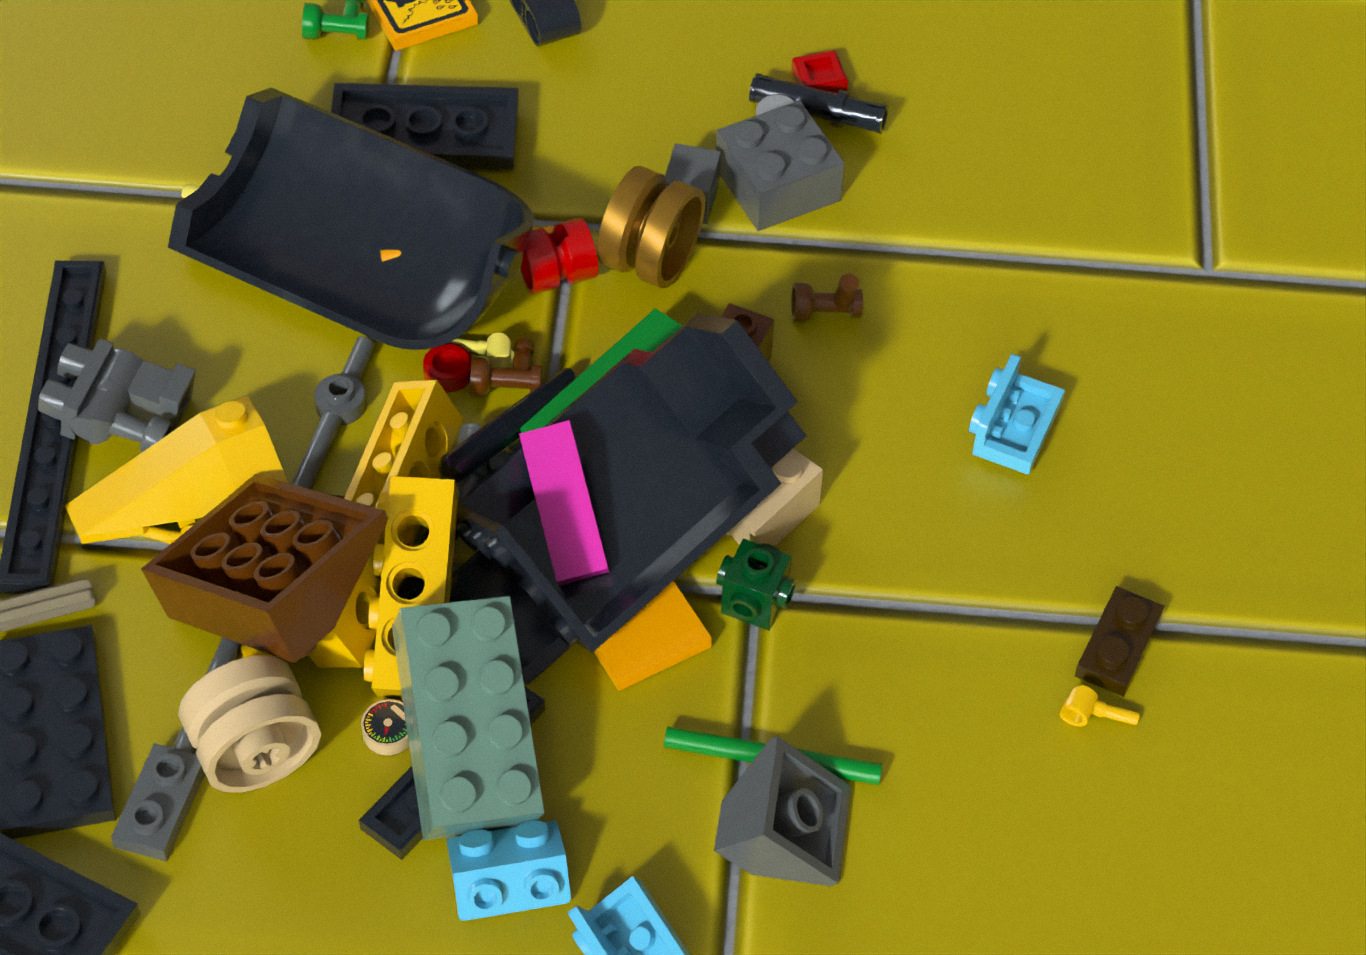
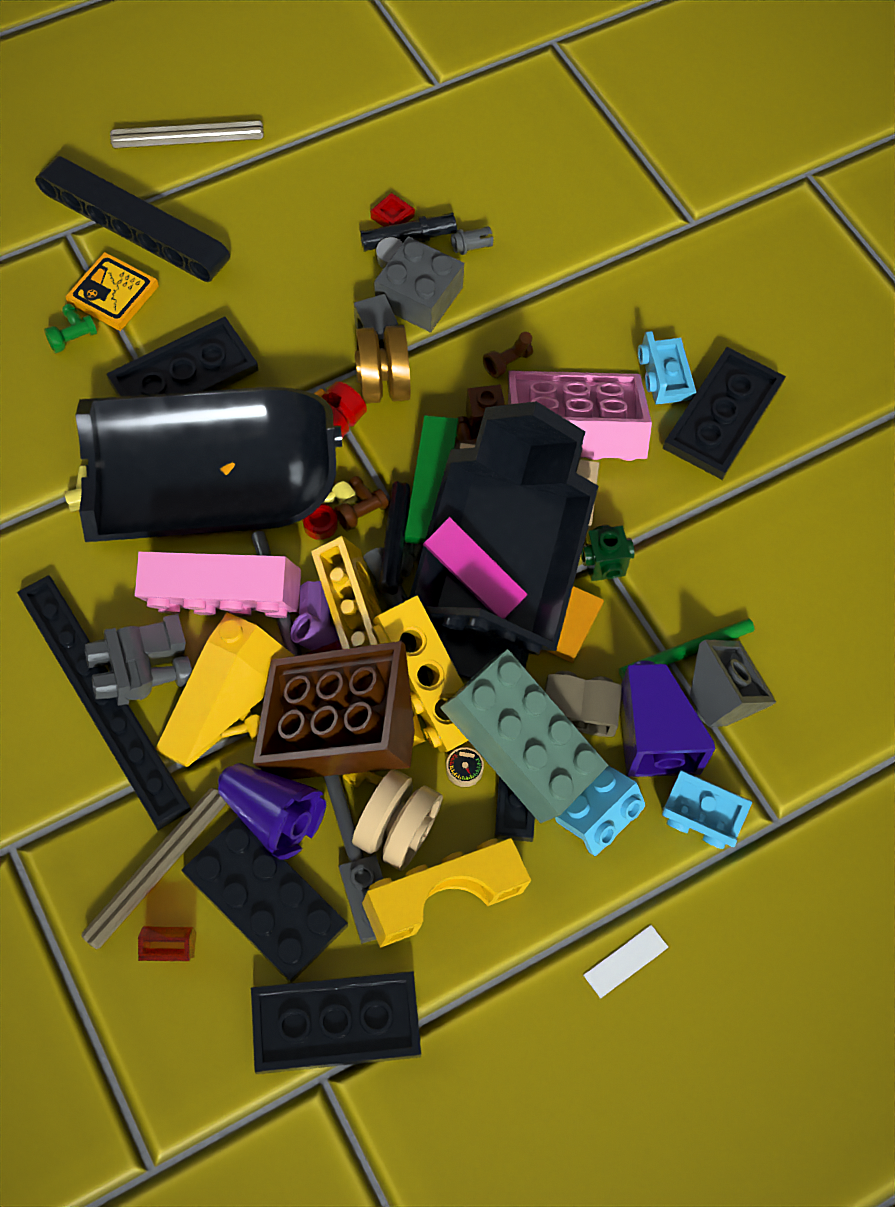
camera: 35 degrees left, 10 degrees up
yellow hand [1059,685,1140,727] -> none
dark brown plate [1075,586,1165,697] -> none
none -> bright pink brick [135,552,301,618]
none -> dark purple cone [218,763,326,860]
none -> medium lavender piece [290,581,339,653]
none -> yellow arch [362,838,531,948]
none -> dark grey pin [451,226,493,255]
none -> bright pink slope [508,371,652,461]
none -> dark tan brick [545,671,622,737]
none -> dark purple slope [620,661,715,777]
none -> black plate [662,347,786,480]

